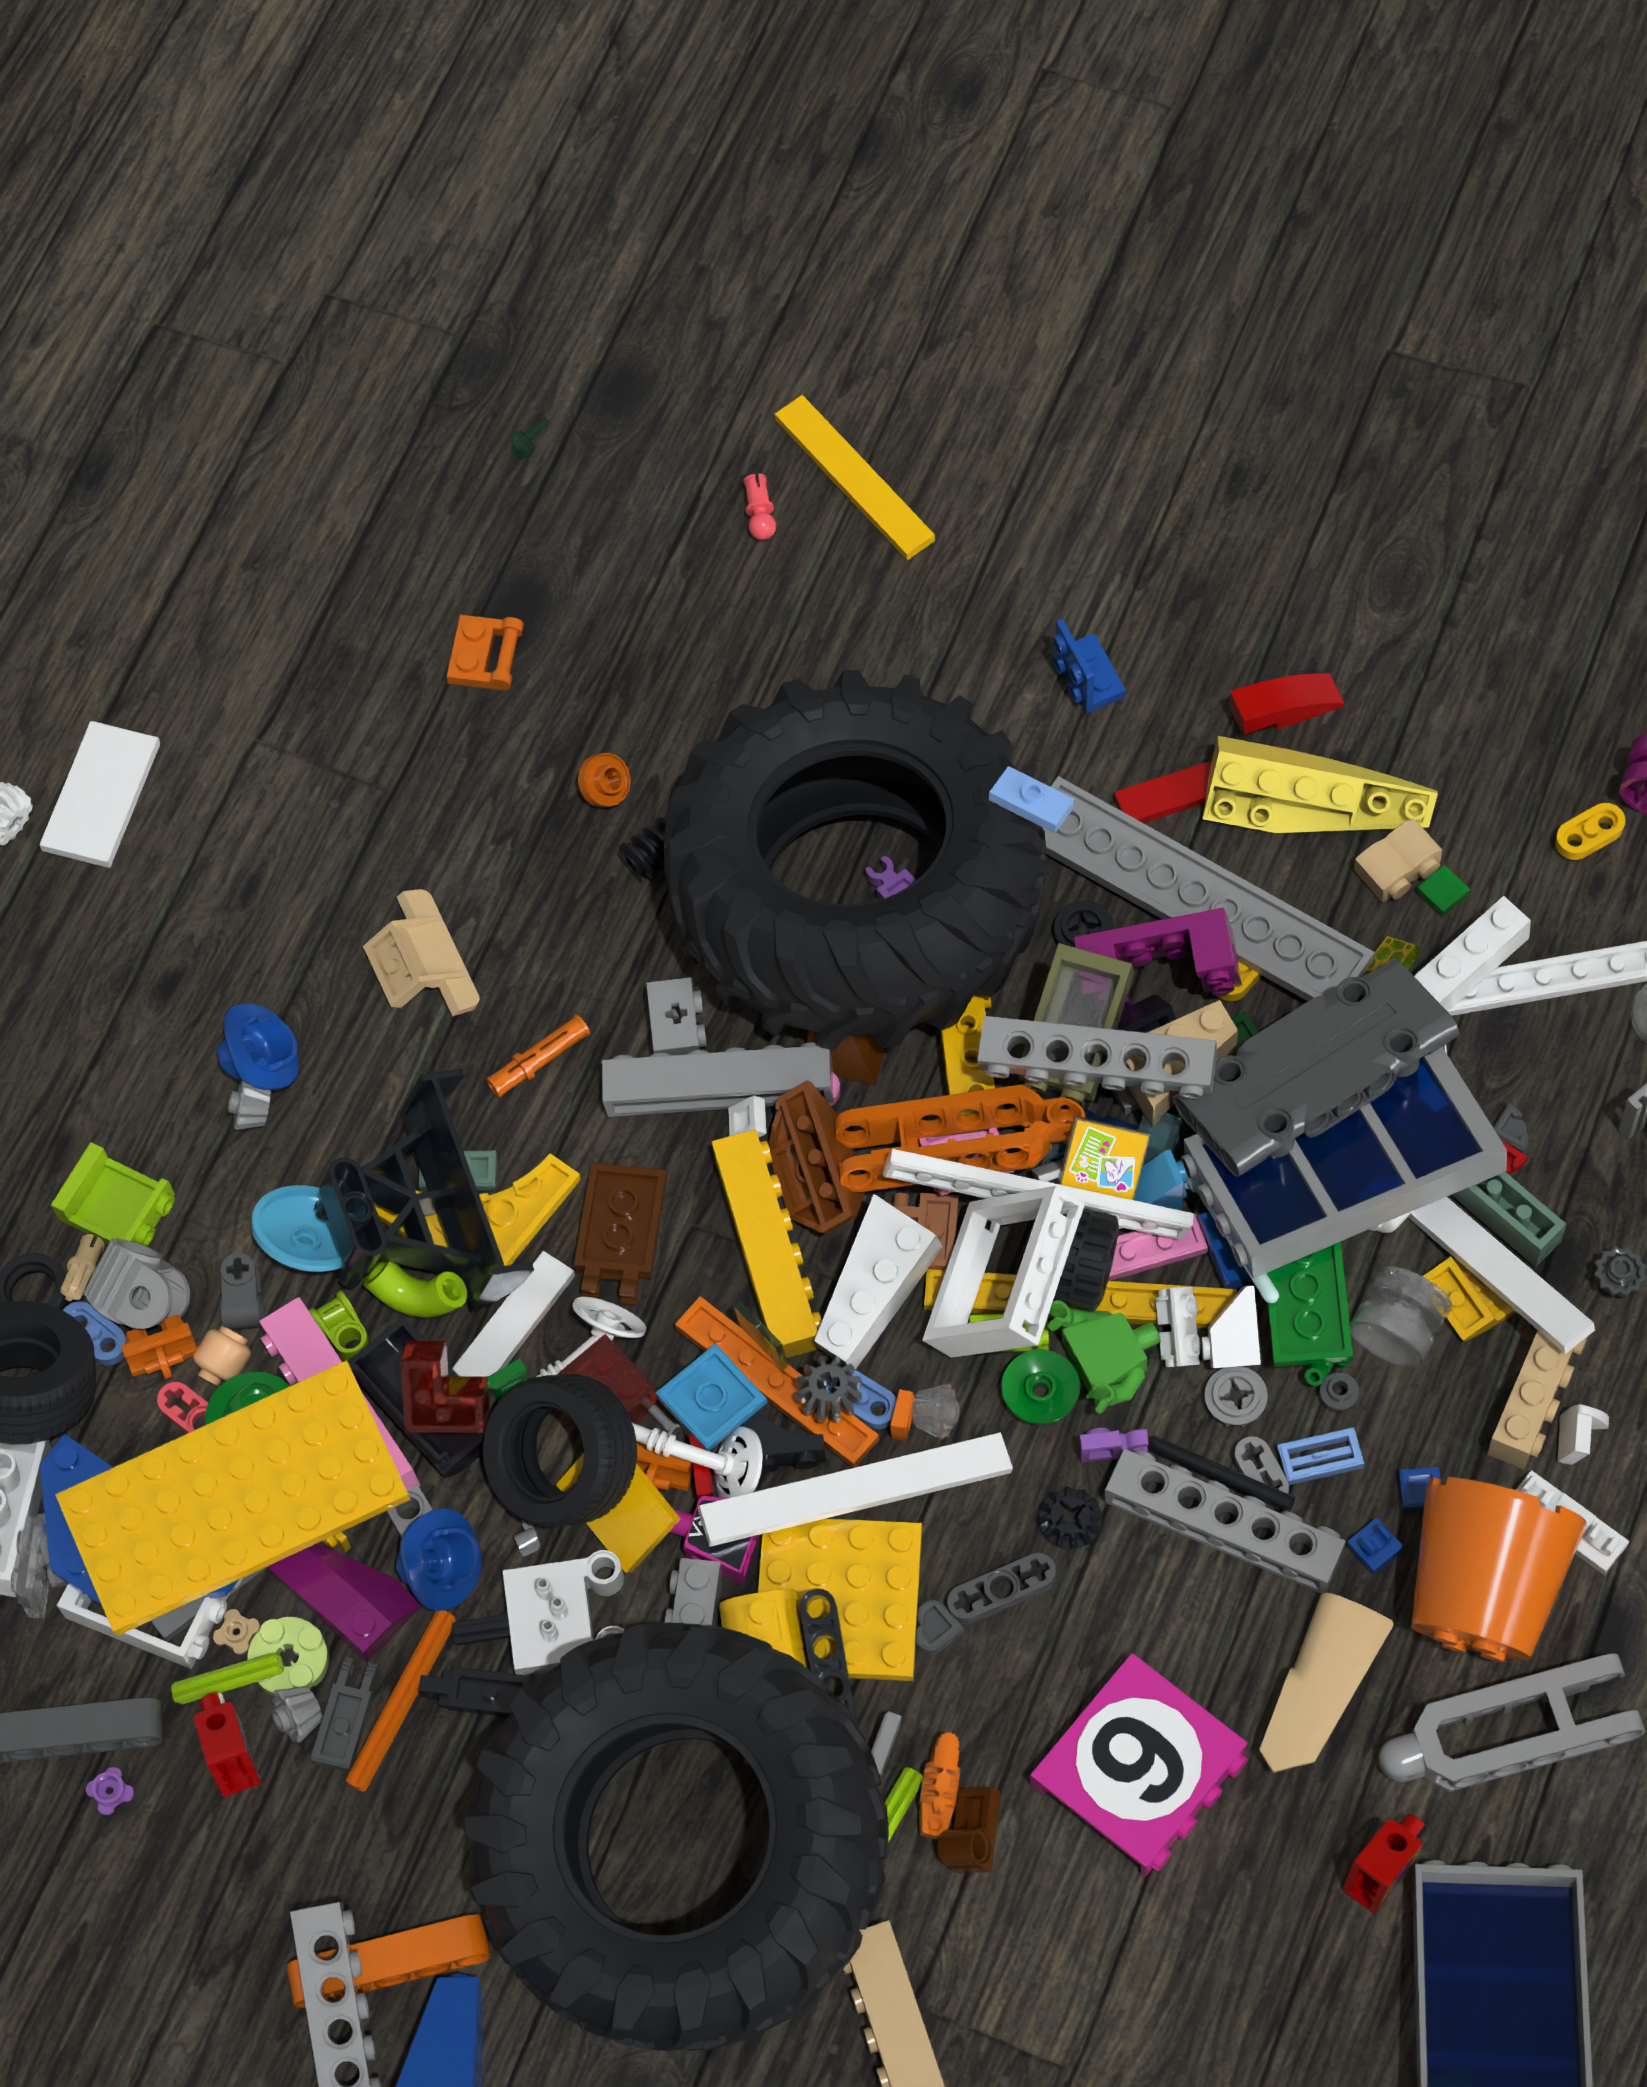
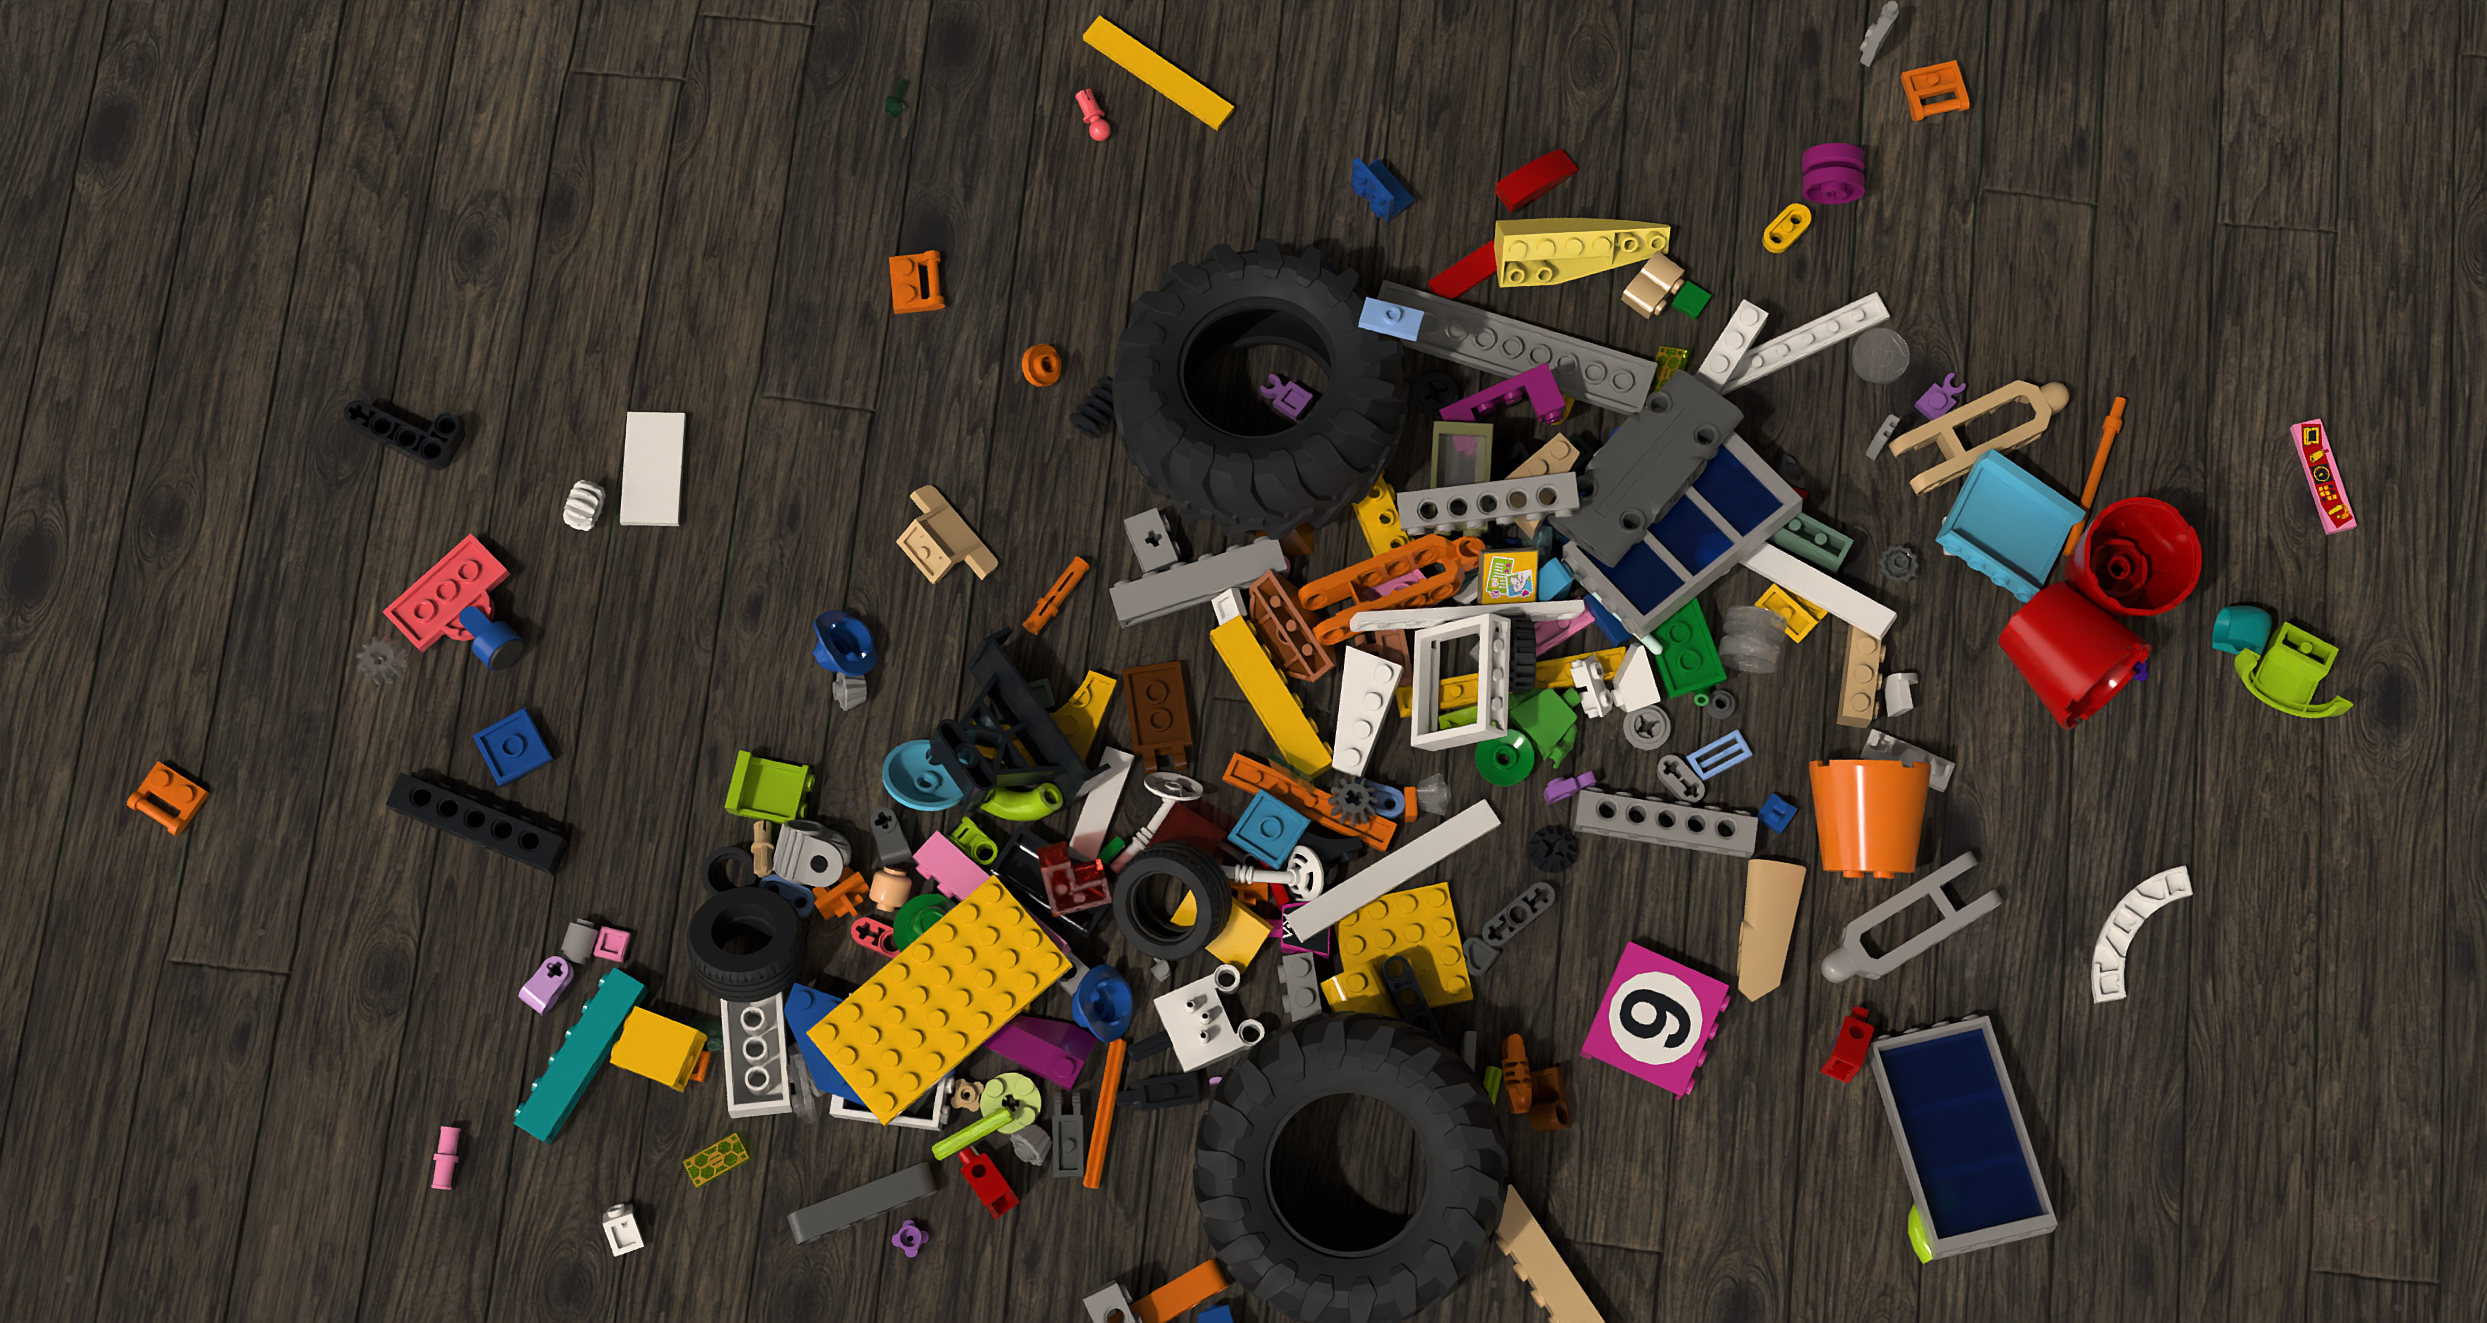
camera: 20 degrees left, 10 degrees up
black bar [1148,1436,1295,1511] -> none
blue tile [1398,1467,1441,1512] -> none

